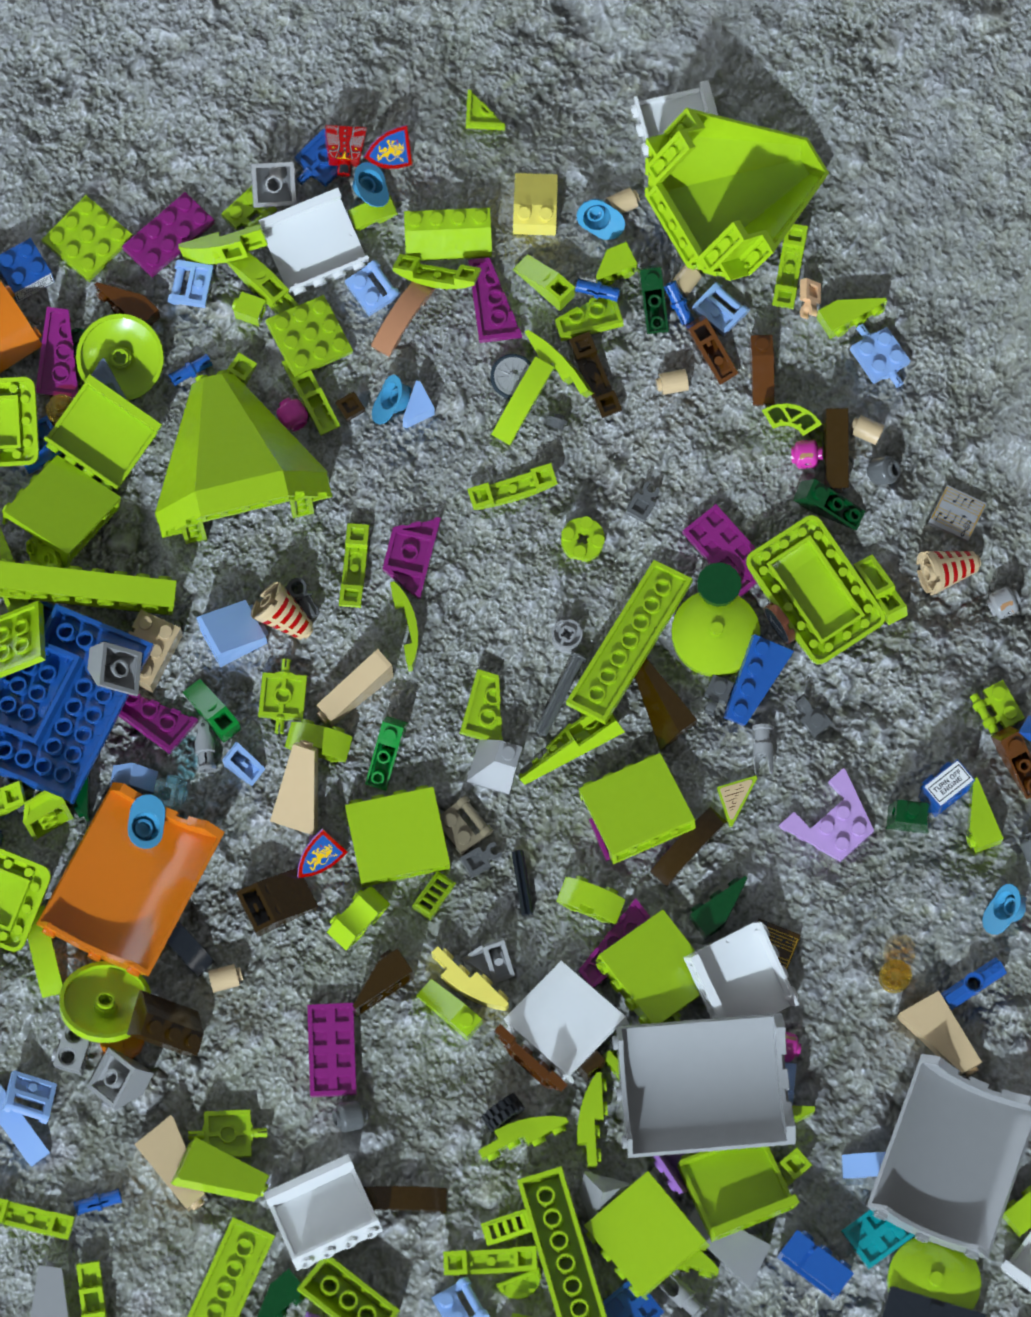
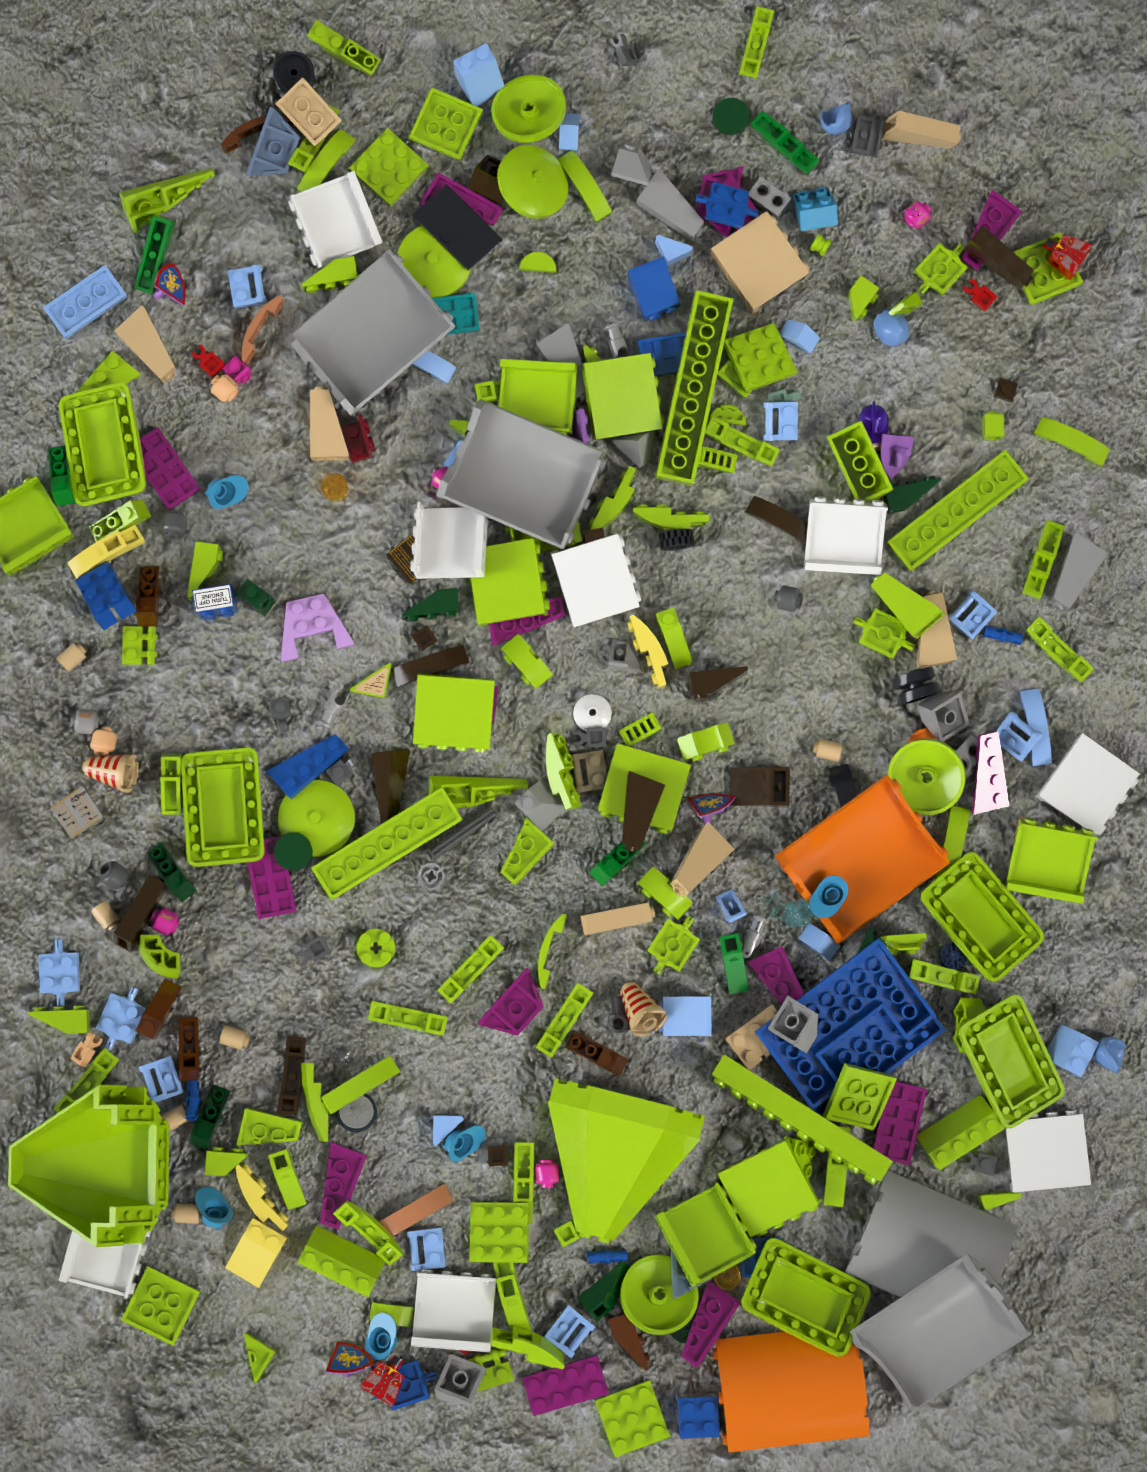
camera: 155 degrees left, 10 degrees up
dark brown slope [127,990,204,1056] -> none
lime brick [232,291,267,326] -> none
magenta plate [307,1003,357,1097] -> none
reddish brown wing [494,1024,568,1092] -> none
black axle [512,850,534,916] -> none
blue pin [575,278,621,302] -> none
tile [764,603,796,644] -> none
blue piece [777,1230,854,1300] -> none
blue piece [941,957,1007,1011] -> none
none -> light nougat head [90,727,117,756]
none -> light blue plate [95,986,147,1050]
none -> lime plate [121,1265,201,1346]
none -> light yellow slope [236,1163,290,1231]
none -> dark red bracket [342,414,376,464]
none -> dark brown plate [411,625,438,652]
none -> lime slope [437,935,504,1004]
none -> lime slope [546,733,581,810]
none -> reddish brown slope [565,1030,629,1076]
none -> white dish [573,694,612,731]
none -> dark green slope [578,1260,630,1322]
none -> dark brown slope [621,771,665,853]
none -> black wheel [892,666,941,705]
none -> light blue plate [948,590,998,640]
none -> wing [971,731,1009,814]

